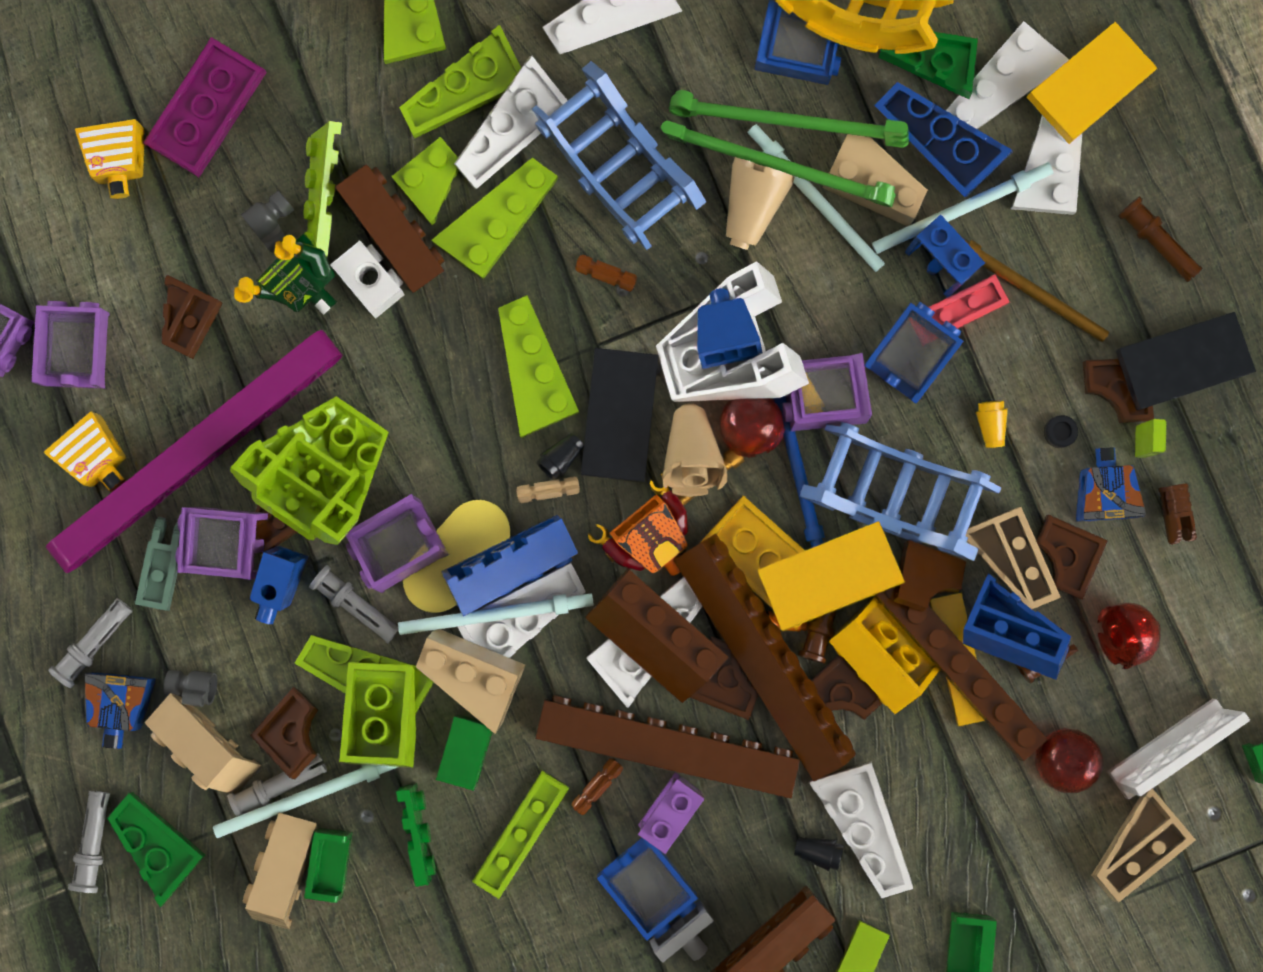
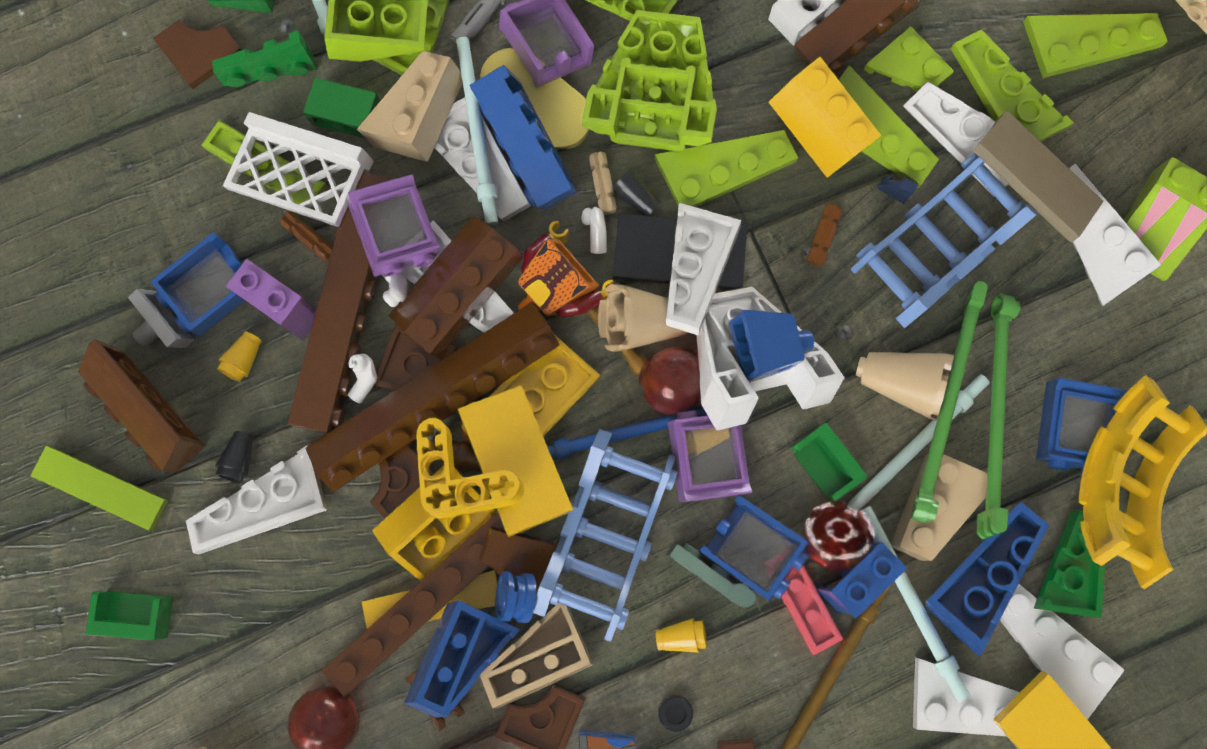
camera: 90 degrees right, 5 degrees down
none -> reddish brown tile [153,20,242,89]
none -> yellow cone [217,331,262,382]
none -> white fence [223,112,374,227]
none -> medium lavender window [348,174,440,277]
none -> white arm [348,354,377,403]
none -> white arm [382,272,408,307]
none -> yellow beam [416,418,524,518]
none -> blue wheel [495,571,536,623]
none -> white arm [581,207,607,254]
none -> lime wedge [582,10,717,152]
none -> white wing [666,203,741,335]
none -> sand green hinge [668,543,756,608]
none -> yellow slope [769,57,881,178]
none -> green panel [789,423,868,503]
none -> clear red cylinder [803,501,875,572]
none -> dark blue tile [876,176,918,204]
none -> dark tan tile [973,111,1104,243]

